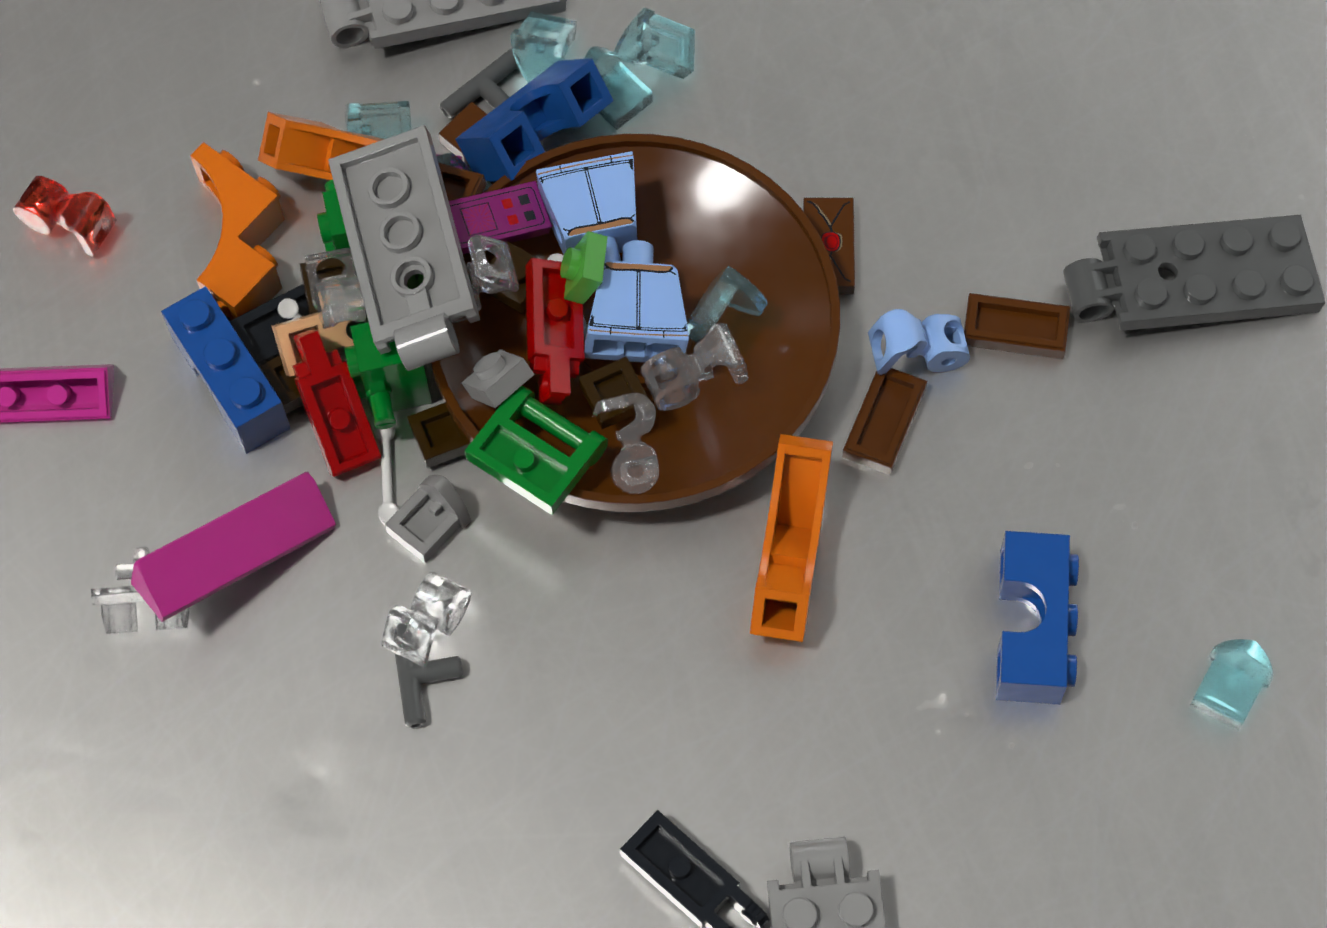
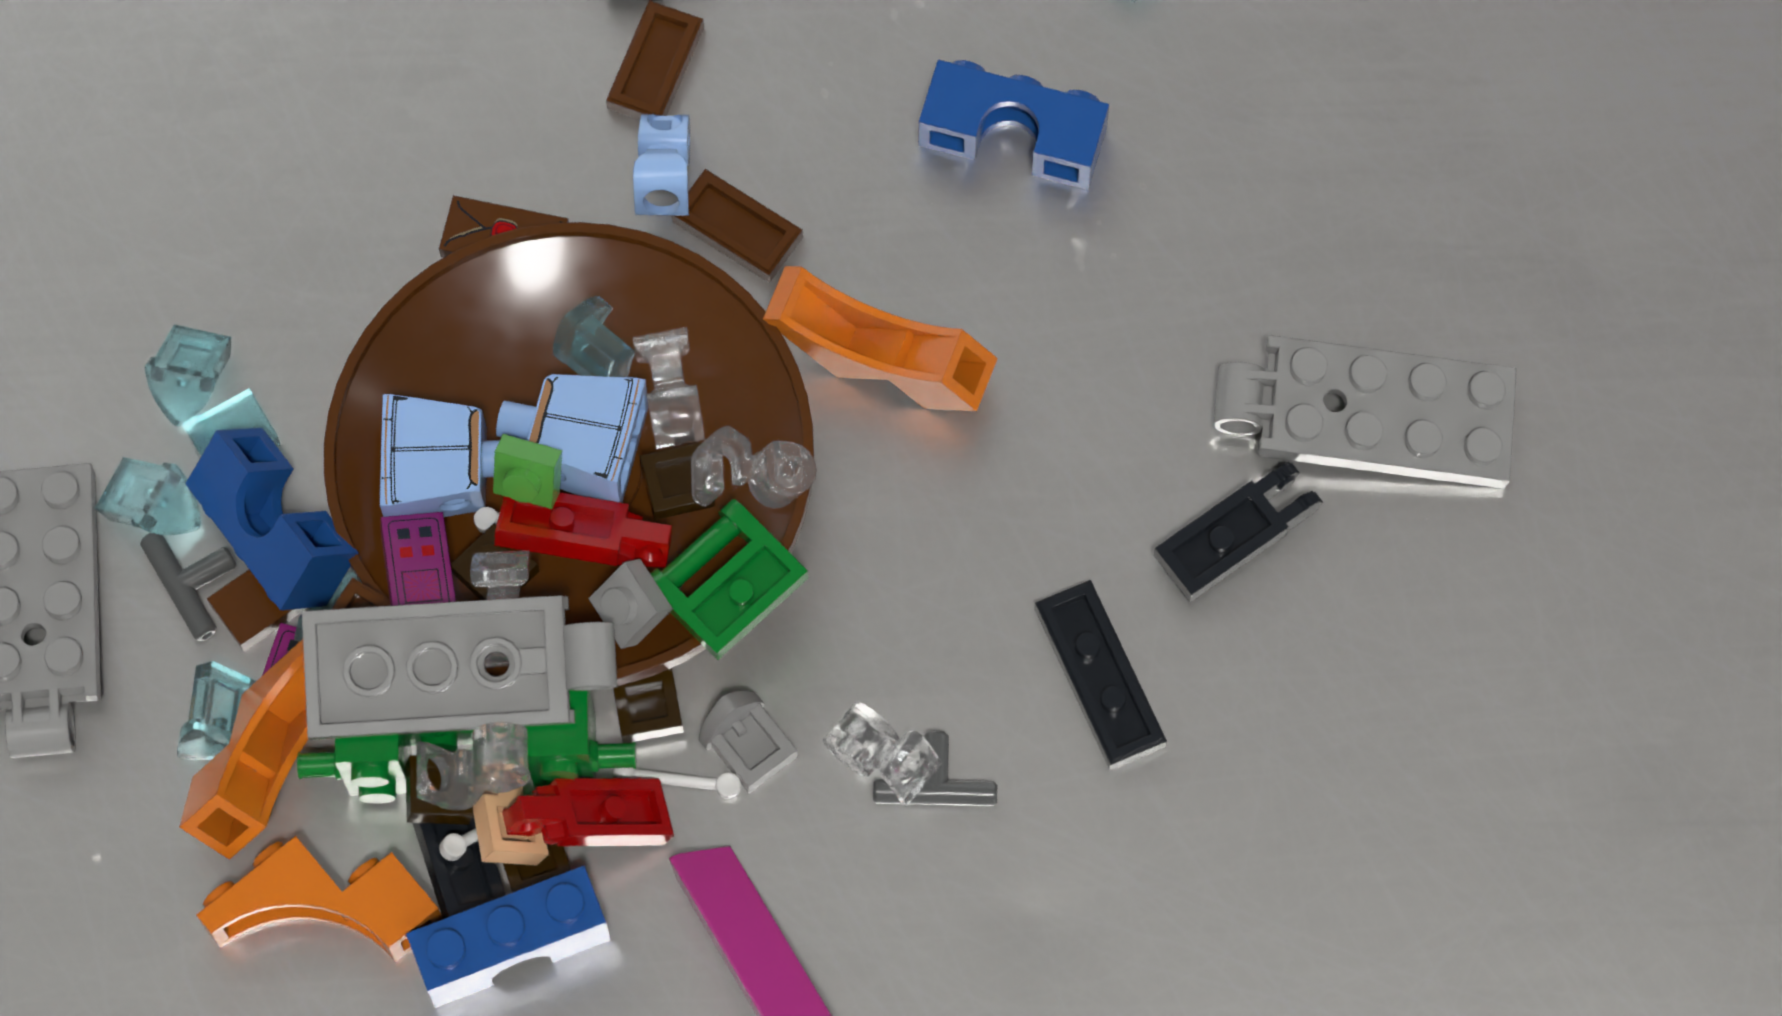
camera: 80 degrees left, 5 degrees up
none -> black tile [1035,580,1167,771]

